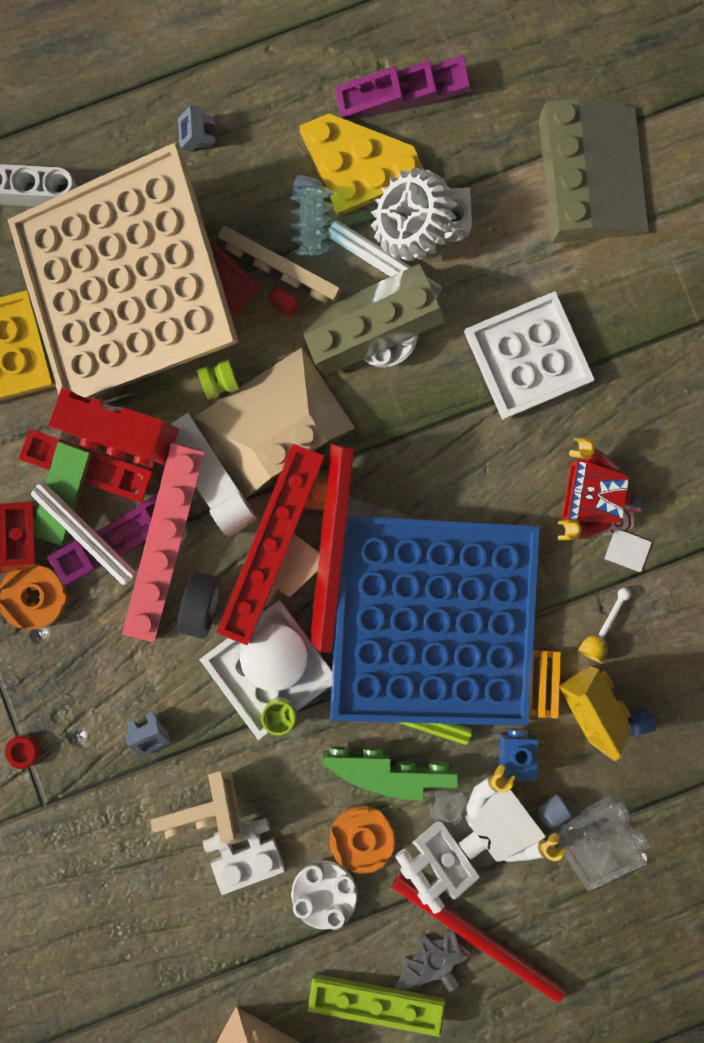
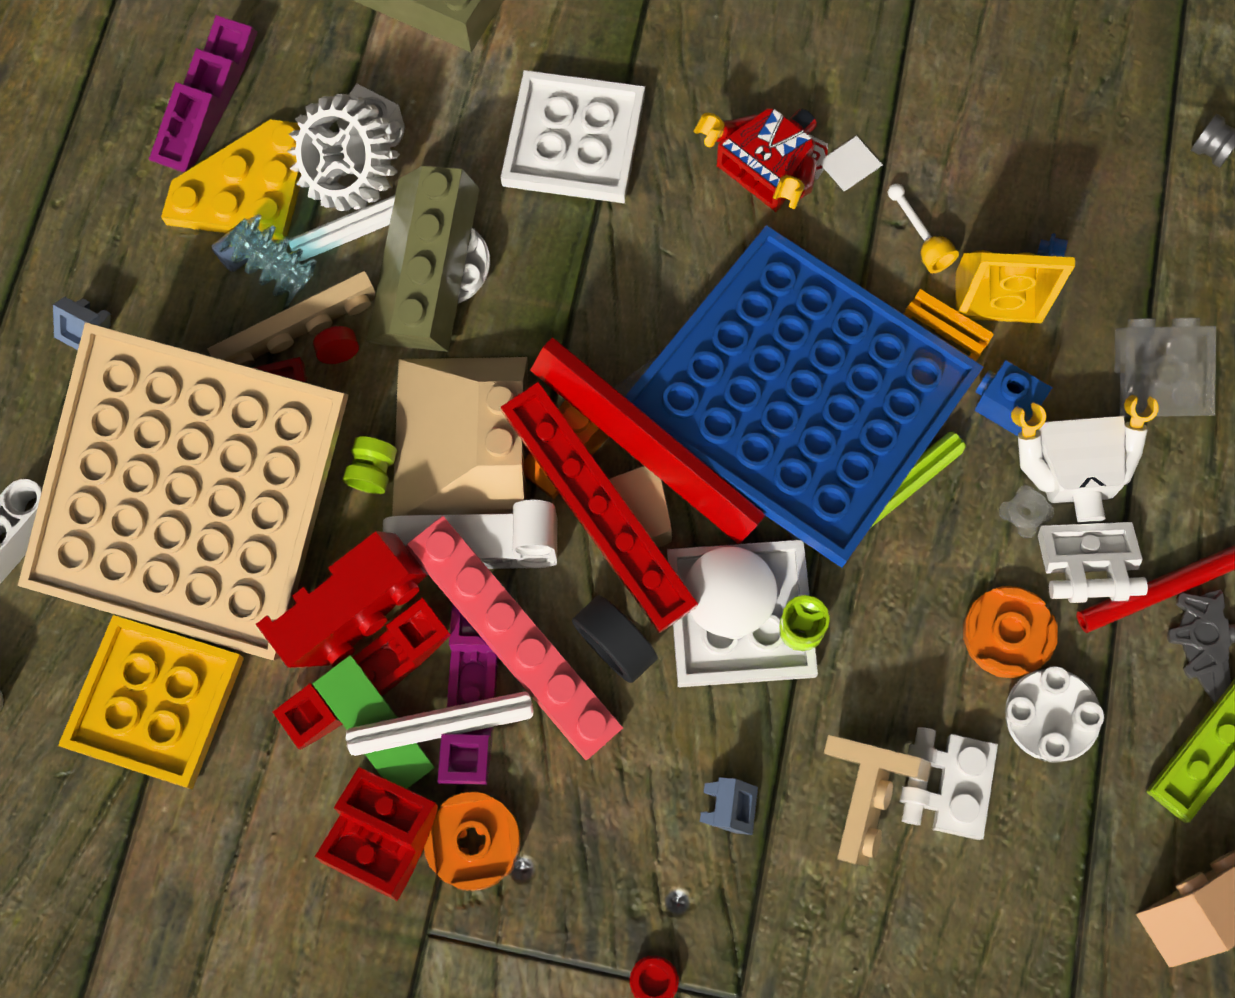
camera: 50 degrees left, 15 degrees down
bright green slope [323,746,457,801] -> none
sand blue piece [537,794,572,829] -> none

